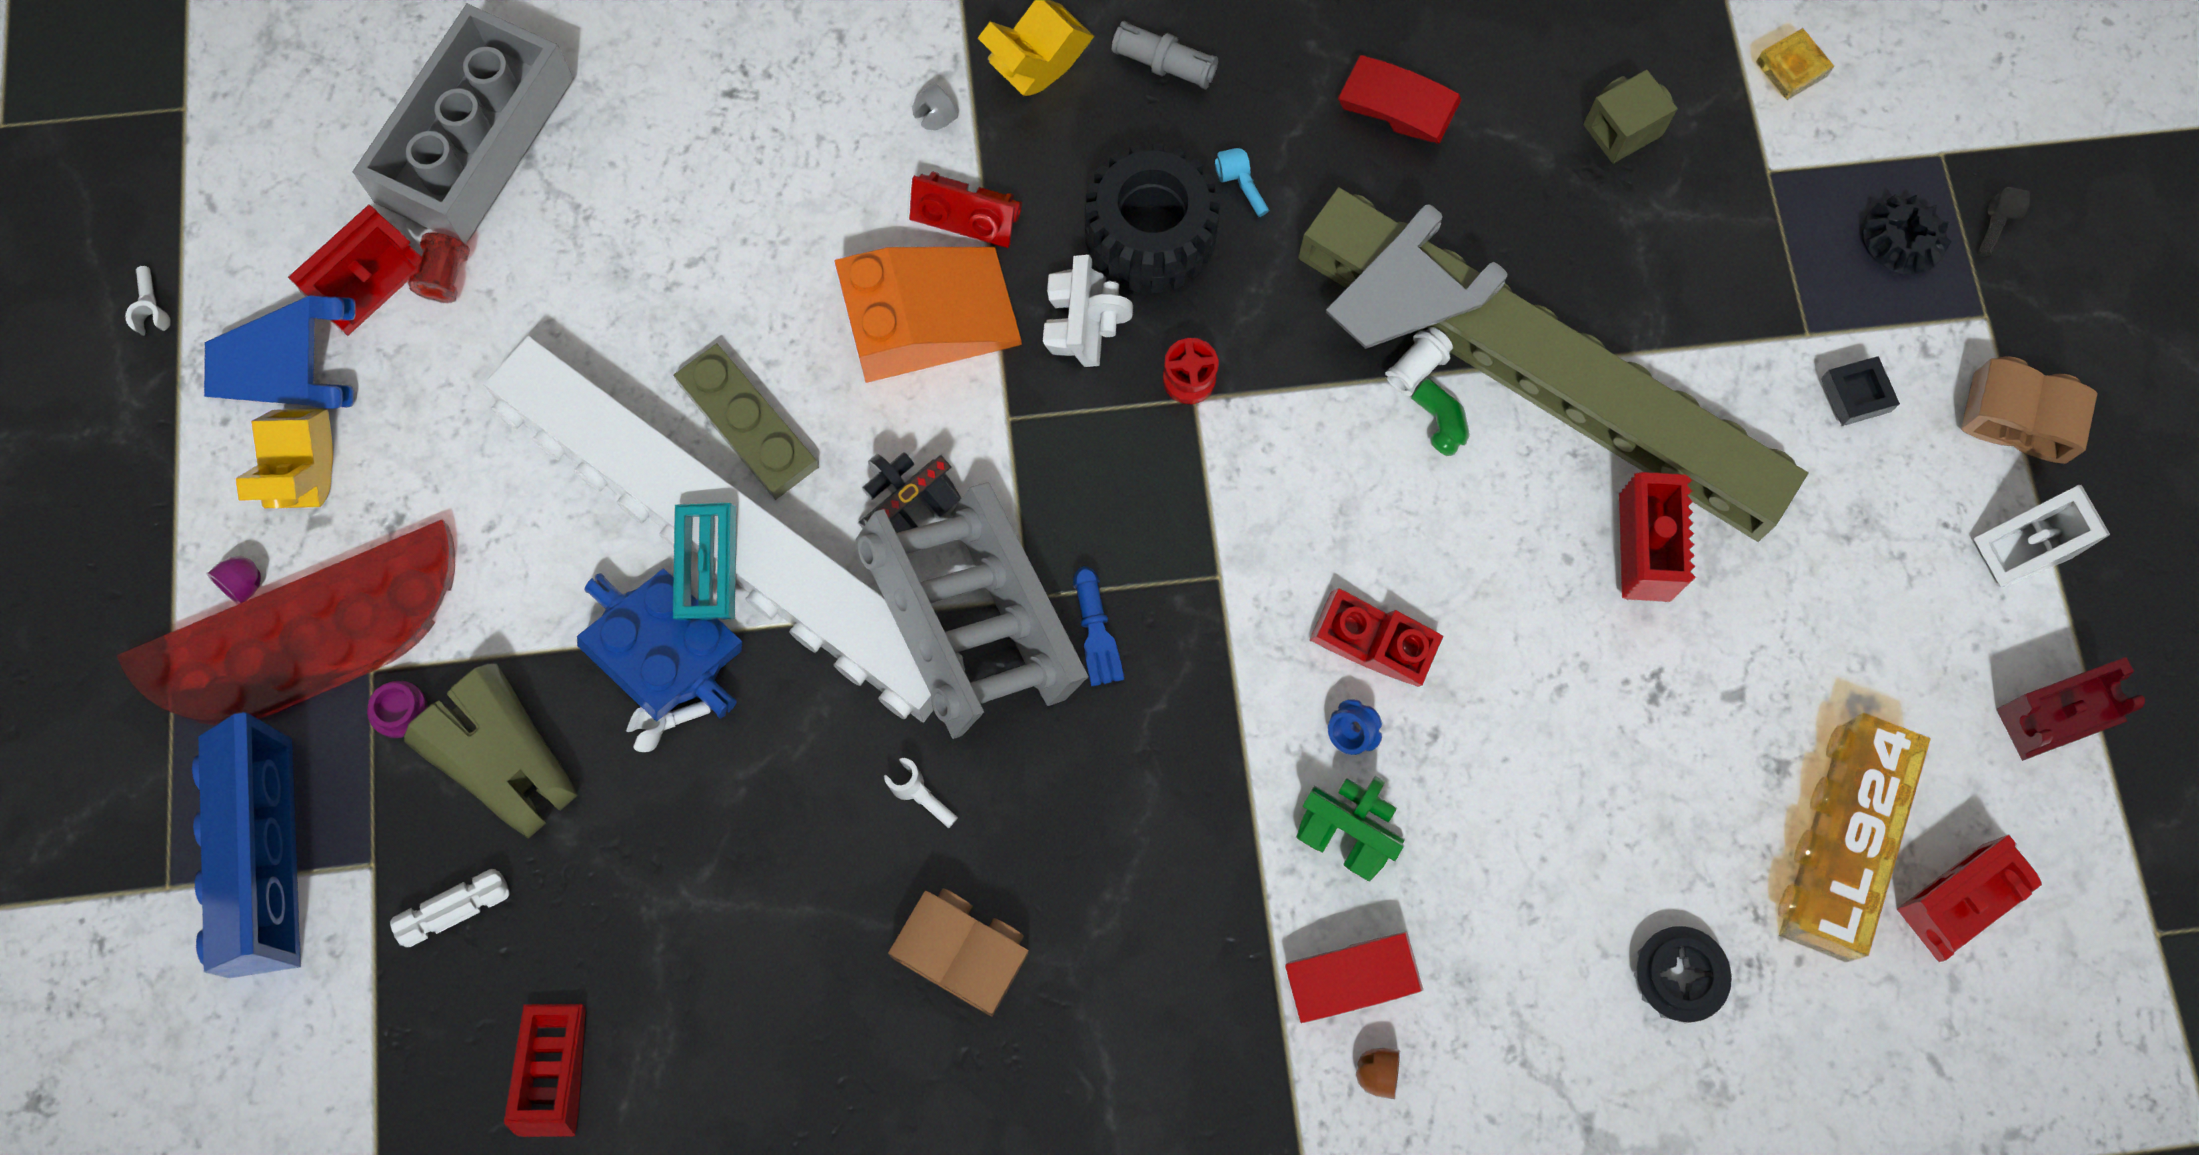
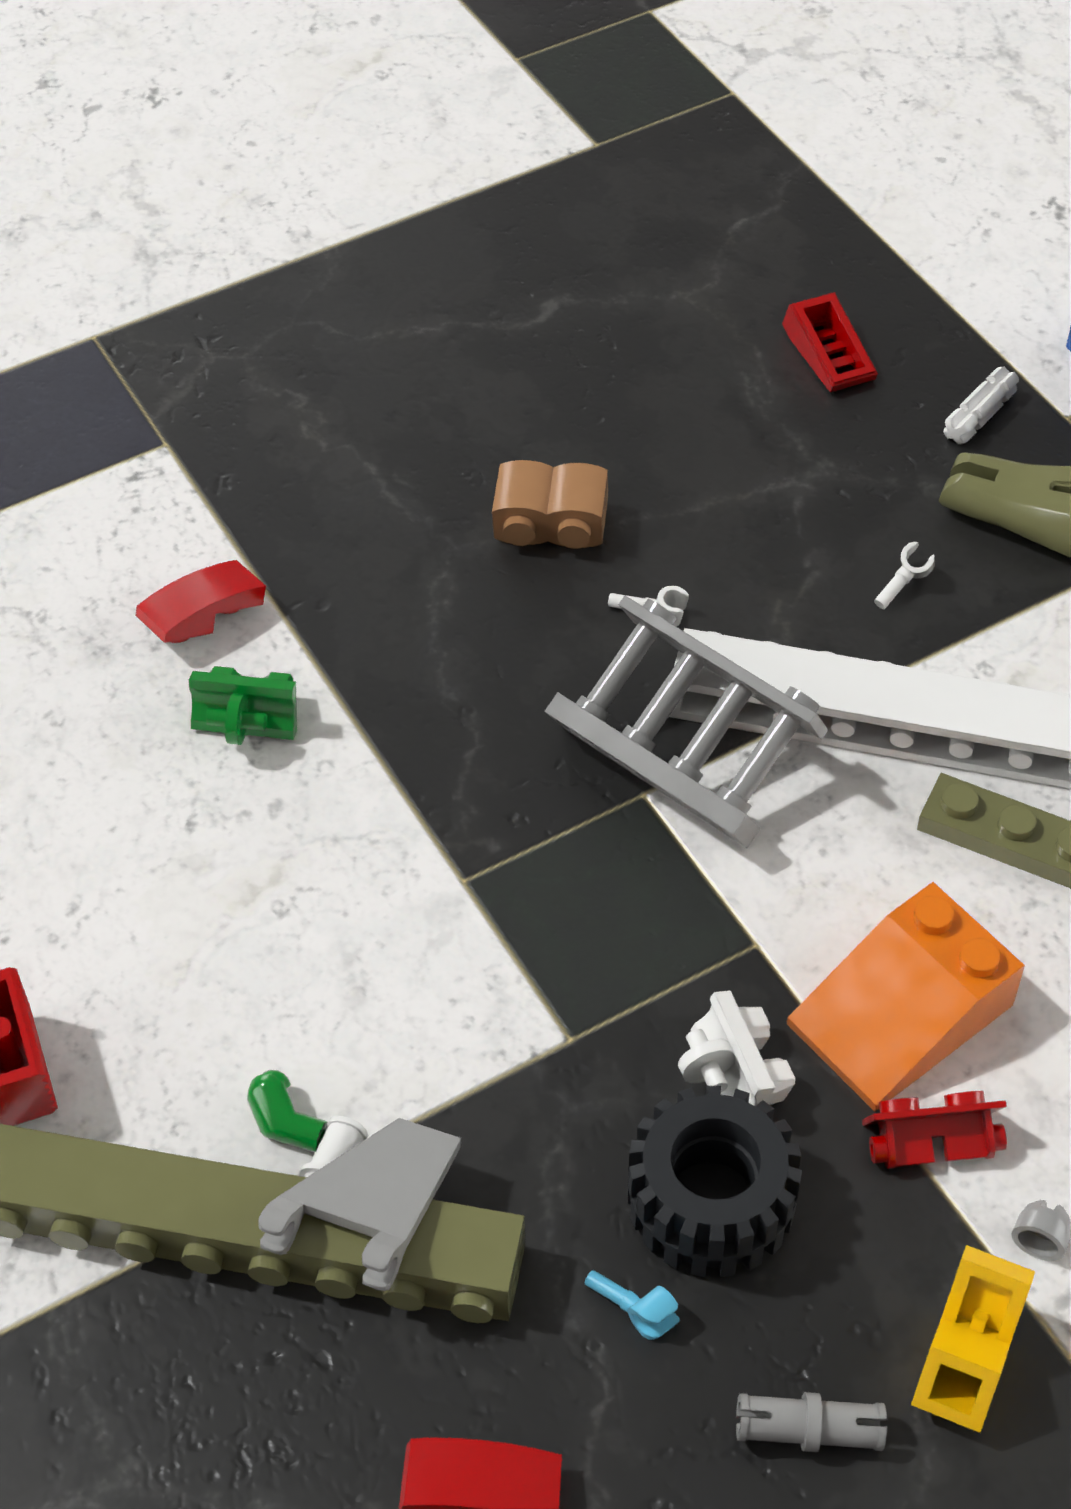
camera: 160 degrees right, 20 degrees down
blue plate [577,568,742,722] -> none
teal tile [673,503,736,621] -> none
black hips [858,452,962,533] -> none
blue piece [1073,566,1124,686] -> none
red wheel [1163,338,1219,404] -> none
red slope [1310,588,1443,687] -> none
blue plate [1328,699,1382,755] -> none
dark orange hinge [1356,1048,1400,1099] -> none

